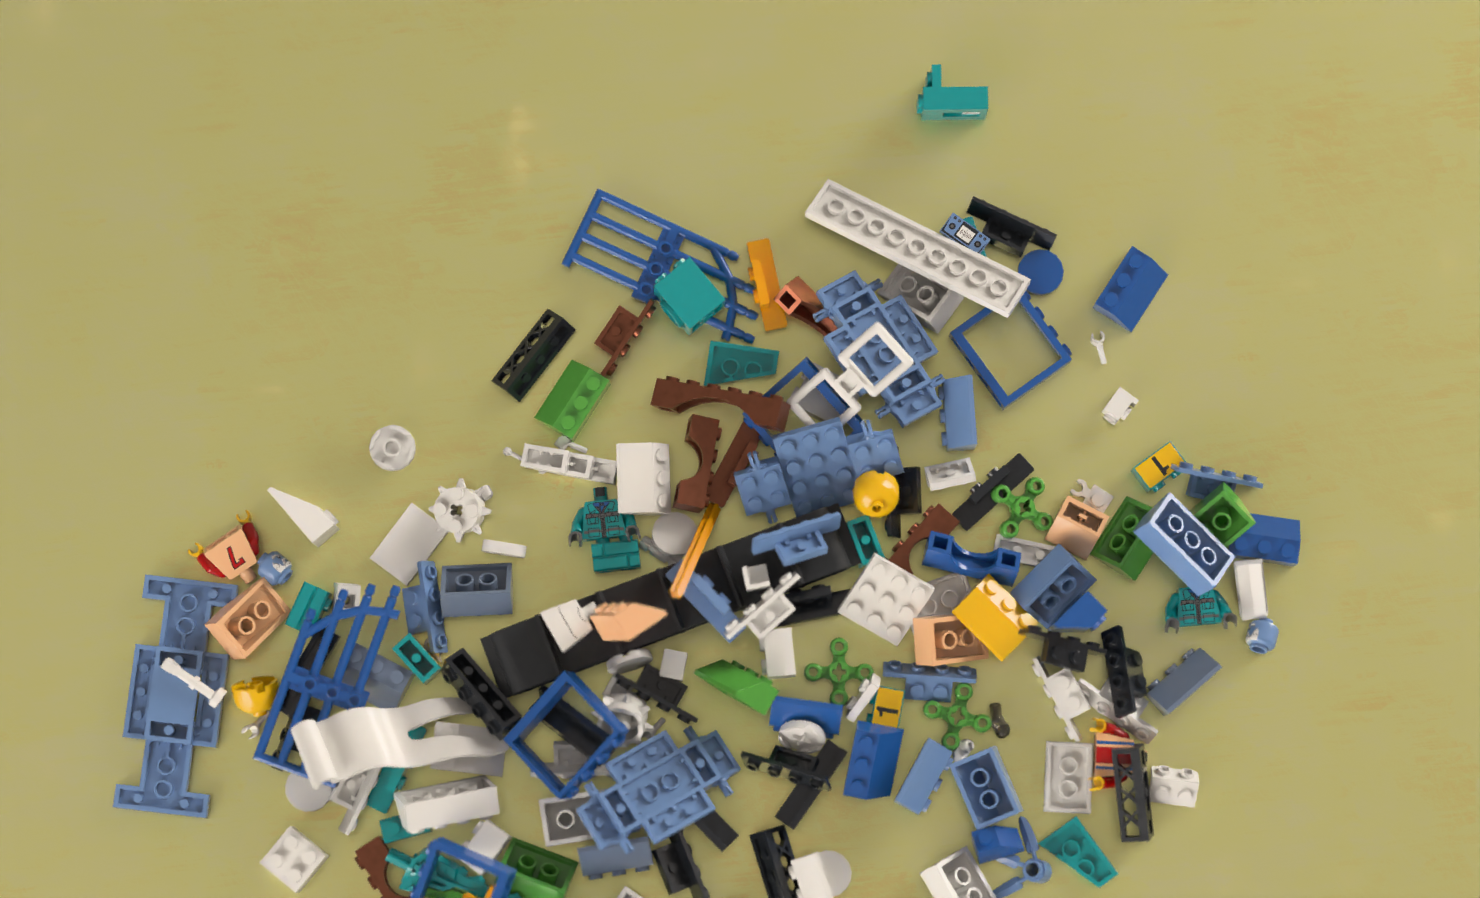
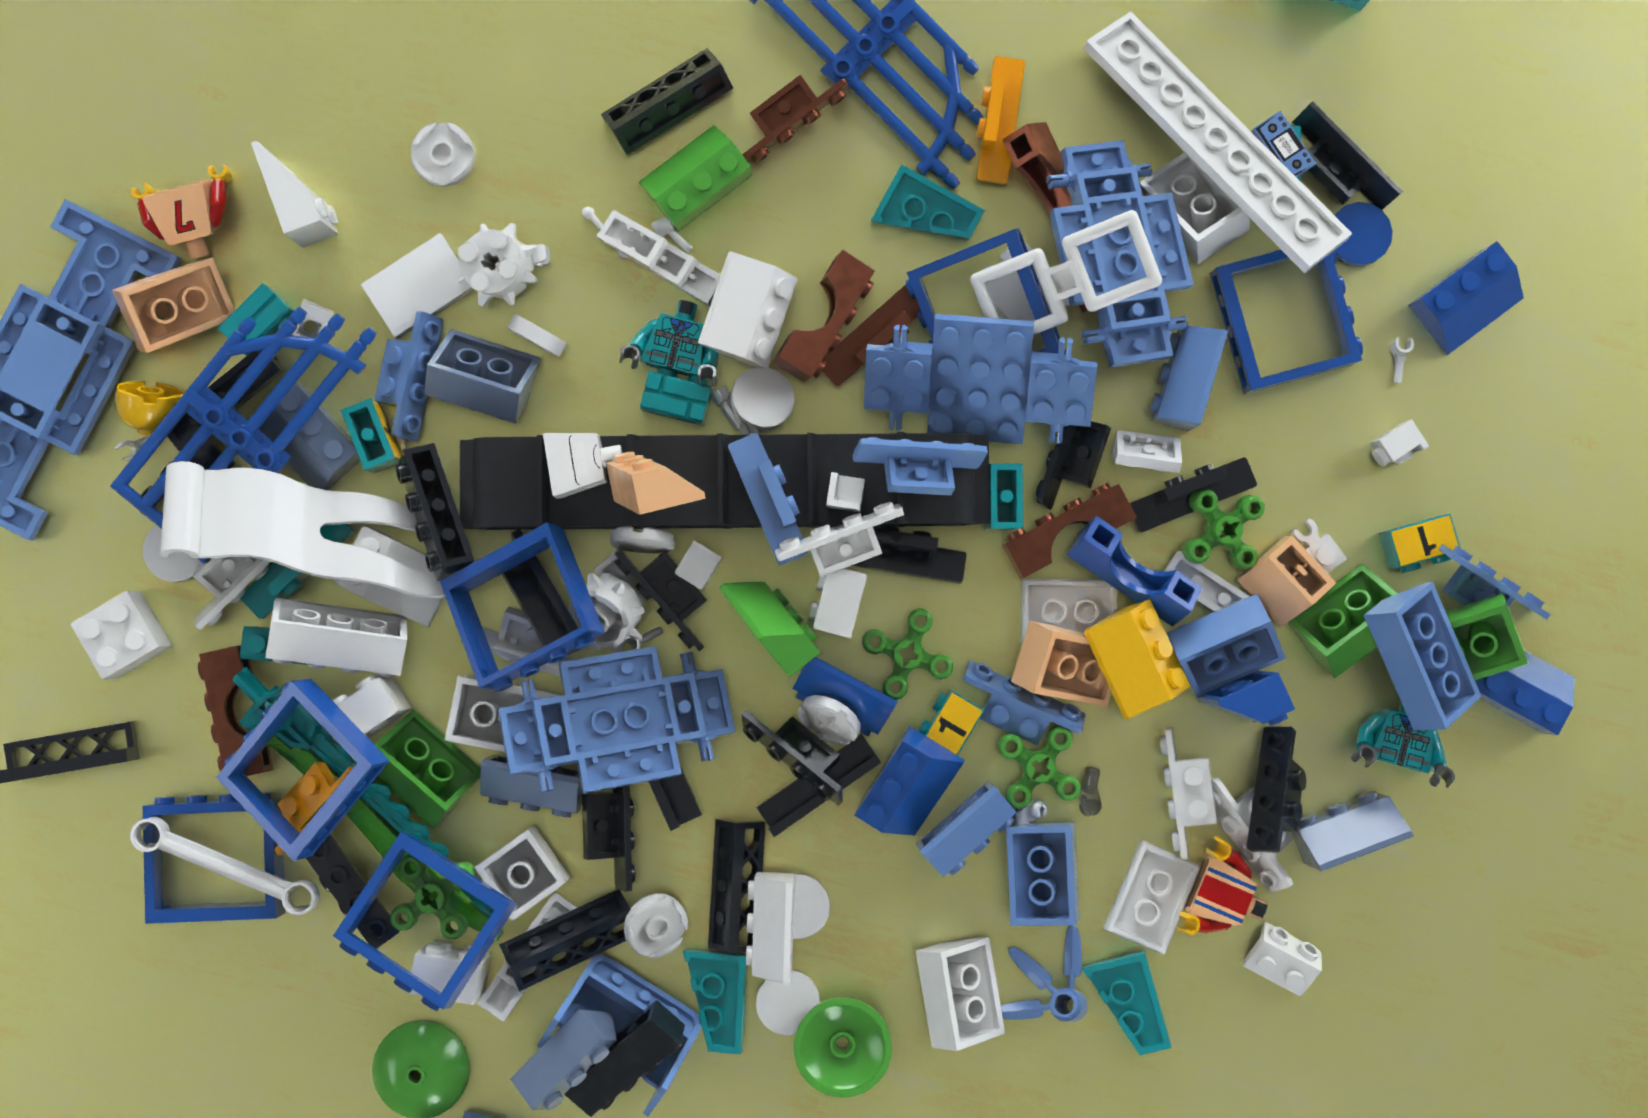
camera: 15 degrees right, 5 degrees up
white piece [160,657,227,708] -> none
medium blue head [257,551,293,586] -> none
copper arch [650,376,791,432] -> none
teal brick [654,257,726,336] -> none
light orange axle [669,503,721,599] -> none
white plate [837,553,935,646] -> none
white plate [845,673,881,723] -> none
yellow cylinder [853,470,899,518] -> none
blue slope [971,825,1024,864] -> none
black bracket [1018,625,1107,673] -> none
black fence [1111,743,1154,842] -> none
white piece [1234,559,1268,621] -> none
medium blue head [1246,618,1279,654] -> none

